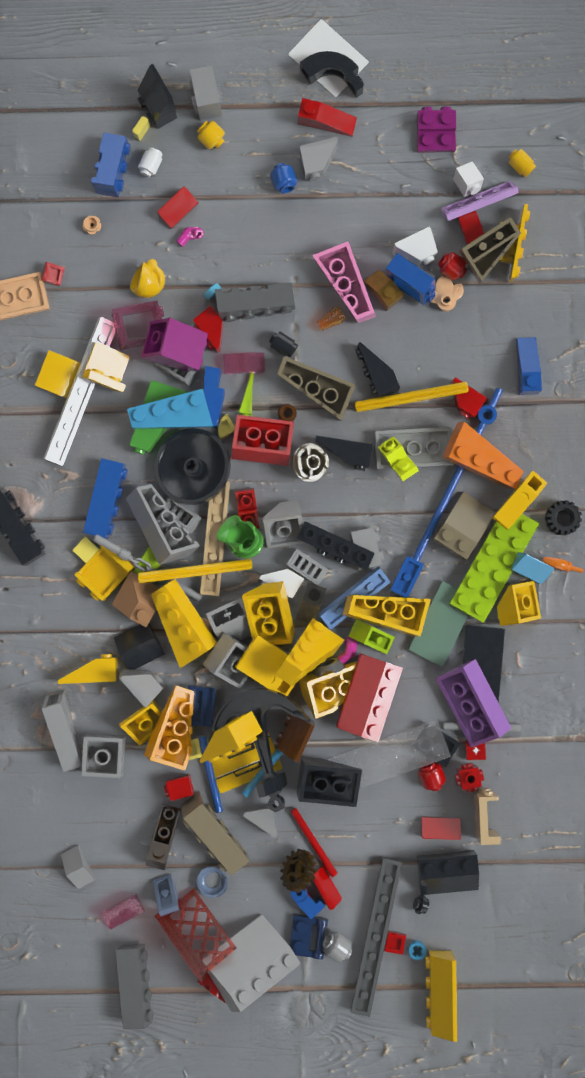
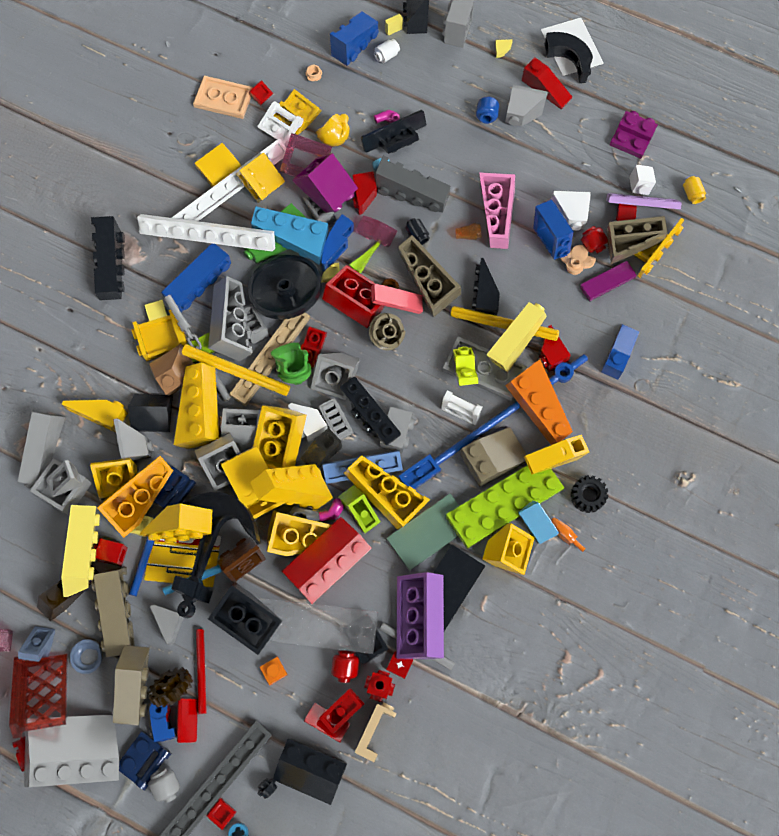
camera: 20 degrees right, 15 degrees down
red slope [157,186,198,229] -> none
yellow head [197,120,225,149] -> none
black slope [315,435,373,471] -> none
pearl gold slope [364,270,403,311] -> none
none -> light grey slope [46,460,83,497]
none -> light yellow slope [61,505,100,597]
none -> dark tan wedge [113,645,150,725]
none -> white plate [137,214,275,251]
none -> white plate [257,101,304,146]
none -> orange plate [260,656,288,686]
none -> yellow slope [274,89,322,135]
none -> red slope [319,688,364,734]
none -> black bracket [361,110,427,154]
none -> coral tile [371,283,423,314]
none -> white plate [441,390,483,426]
none -> light yellow slope [487,302,547,373]
none -> light yellow tile [495,39,512,58]
none -> magenta tile [580,261,637,302]

